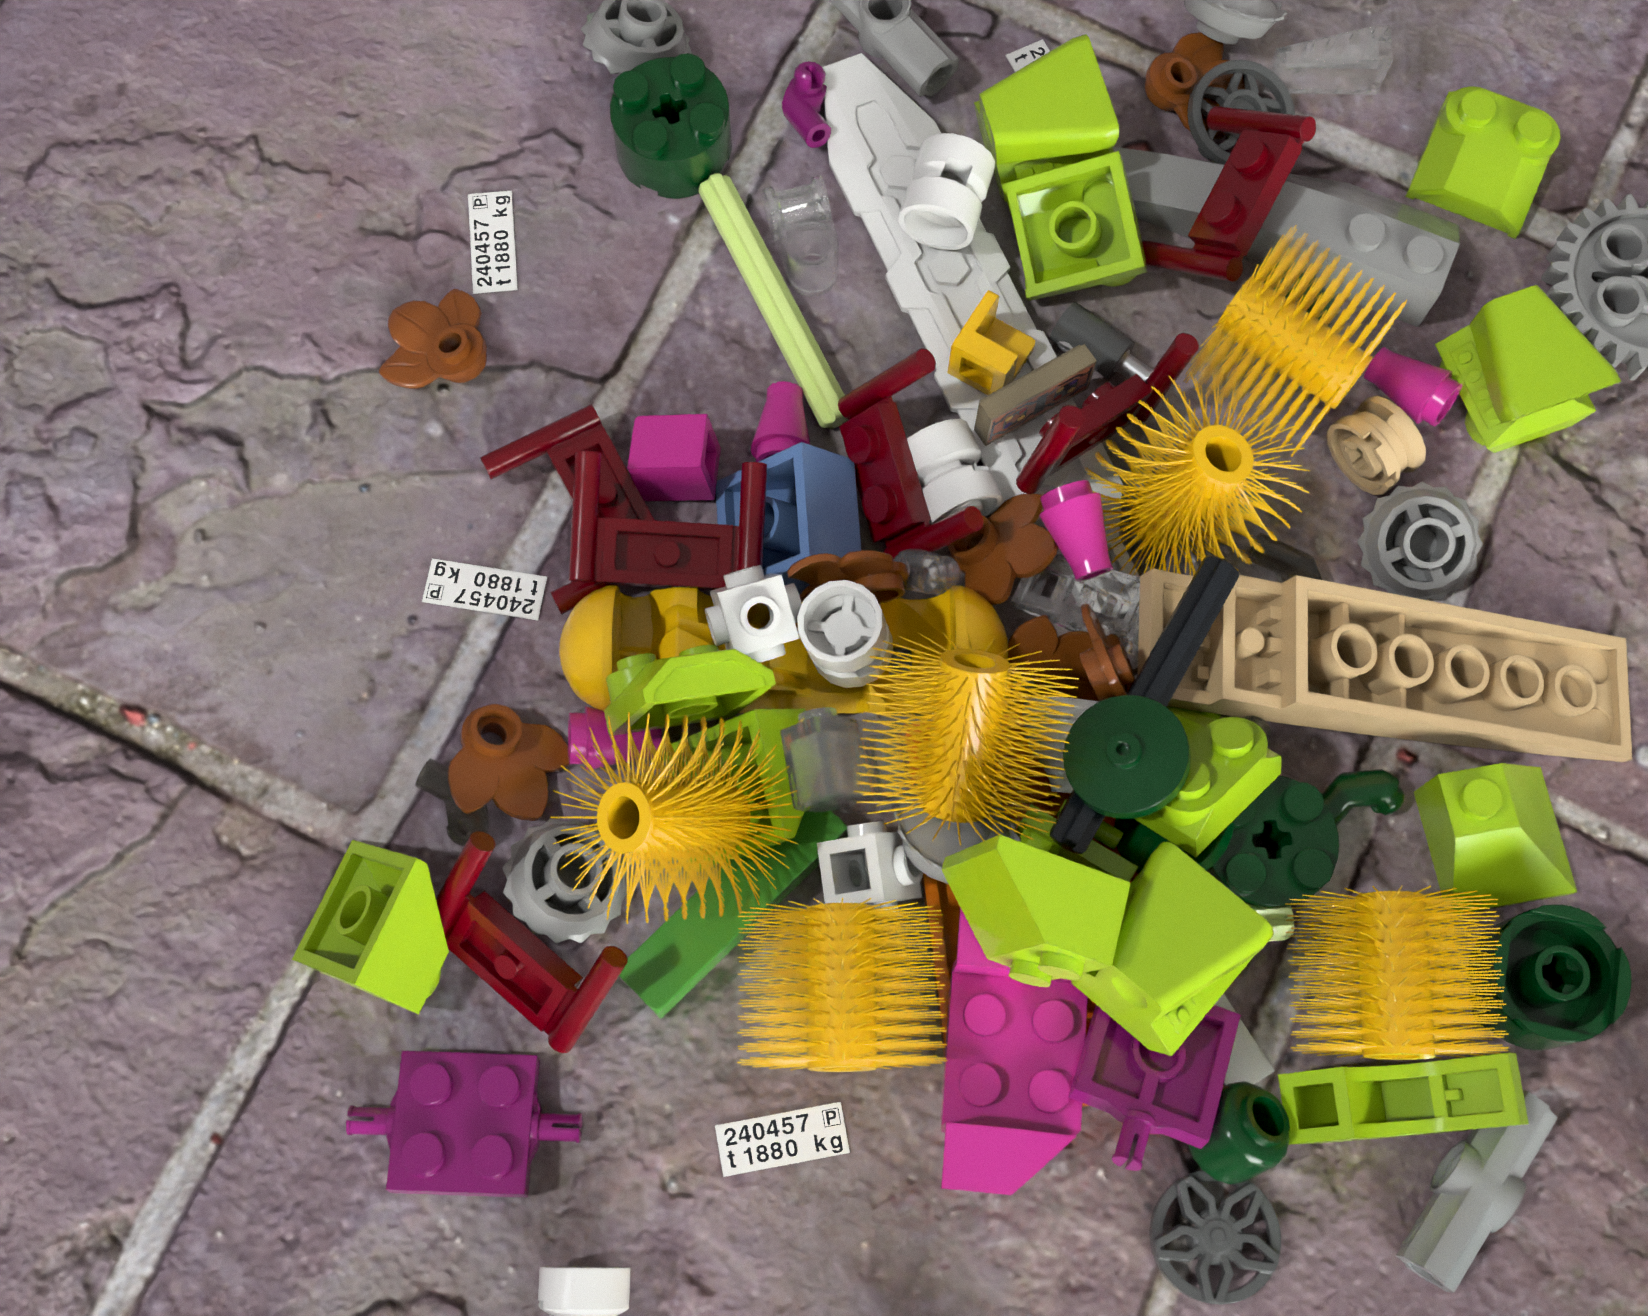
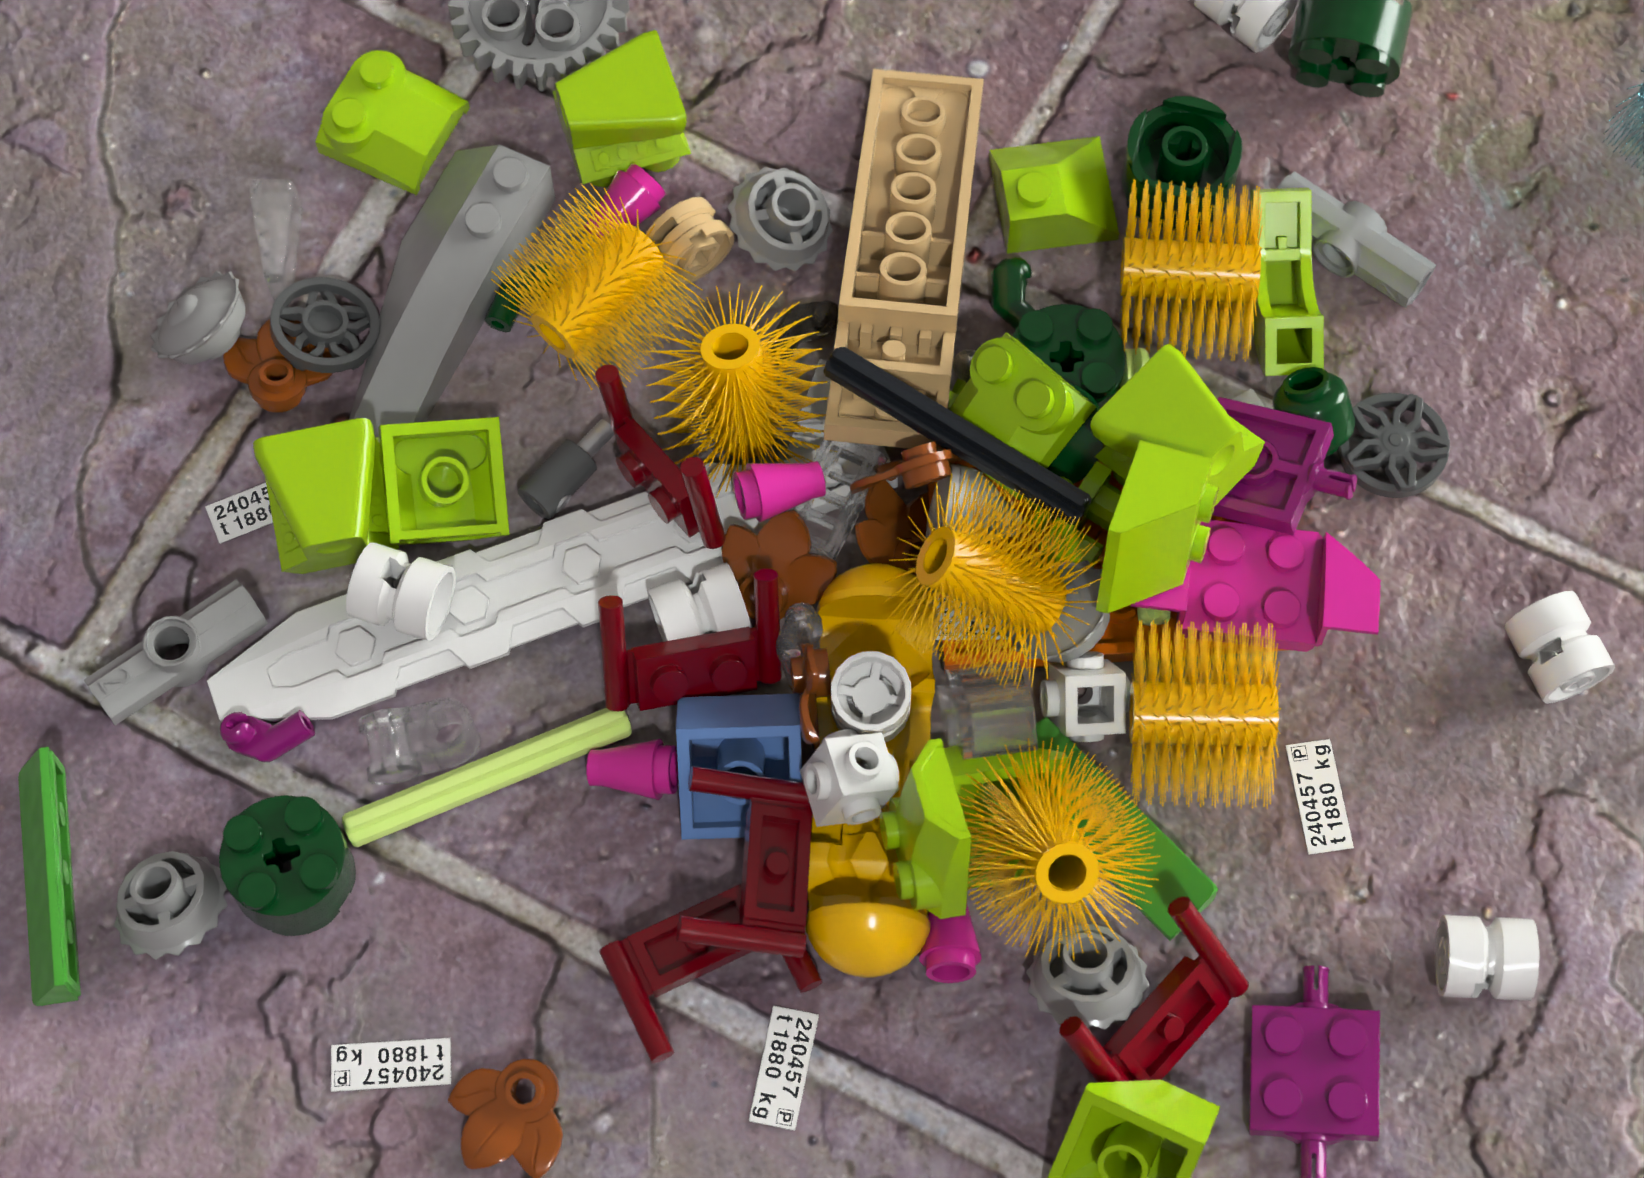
camera: 85 degrees left, 5 degrees down
clear smoke arm [415,758,490,846] -> none
dark orange plate [448,704,569,821] -> none
dark pink panel [627,414,721,501] -> none
yellow panel [947,290,1035,395] -> none
dark tan tile [974,344,1097,446] -> none
dark green piece [1063,695,1191,819] -> none
dark red plate [1142,106,1316,282] -> none

